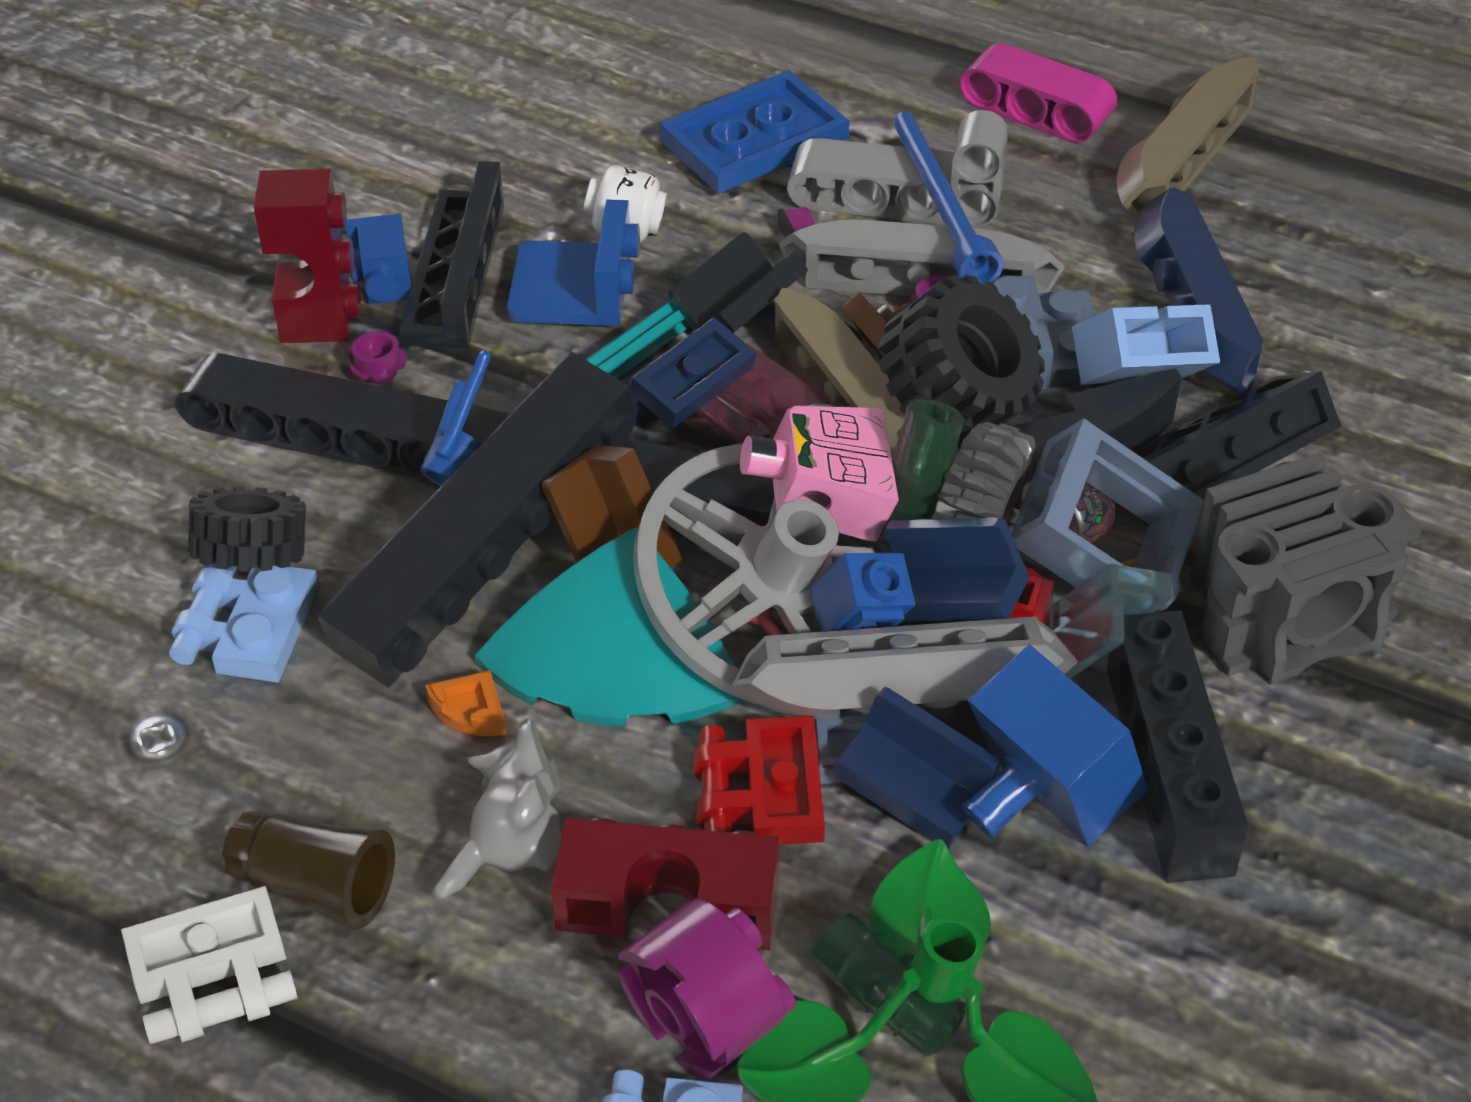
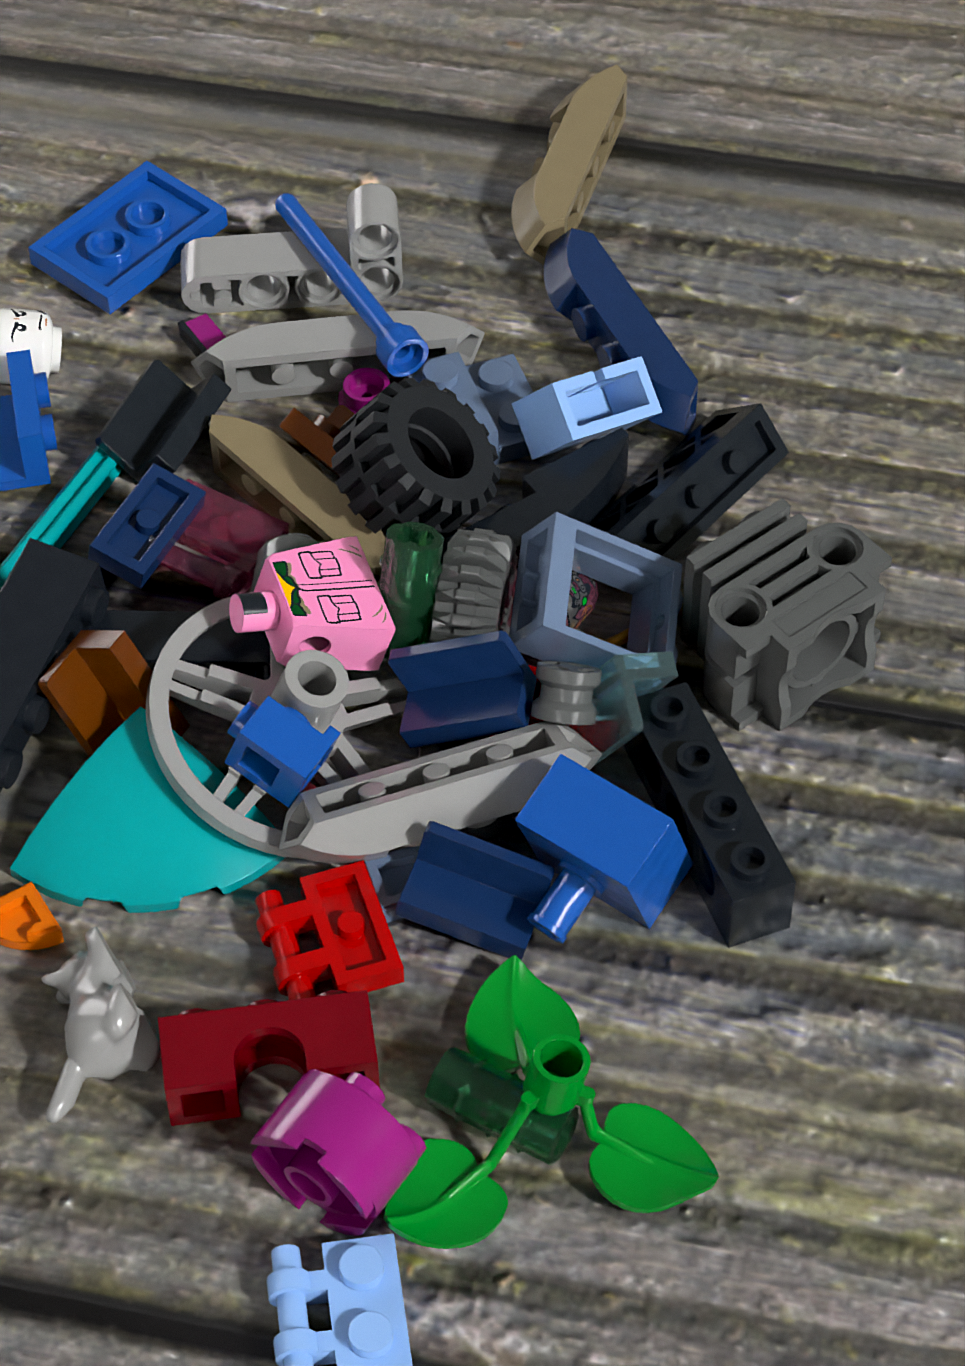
camera: 15 degrees left, 5 degrees up
blue window [810,553,916,632] -> none
dark pink beam [959,43,1118,143] -> none
none -> blue brick [225,696,341,808]
none -> dark grey wheel [531,661,602,725]

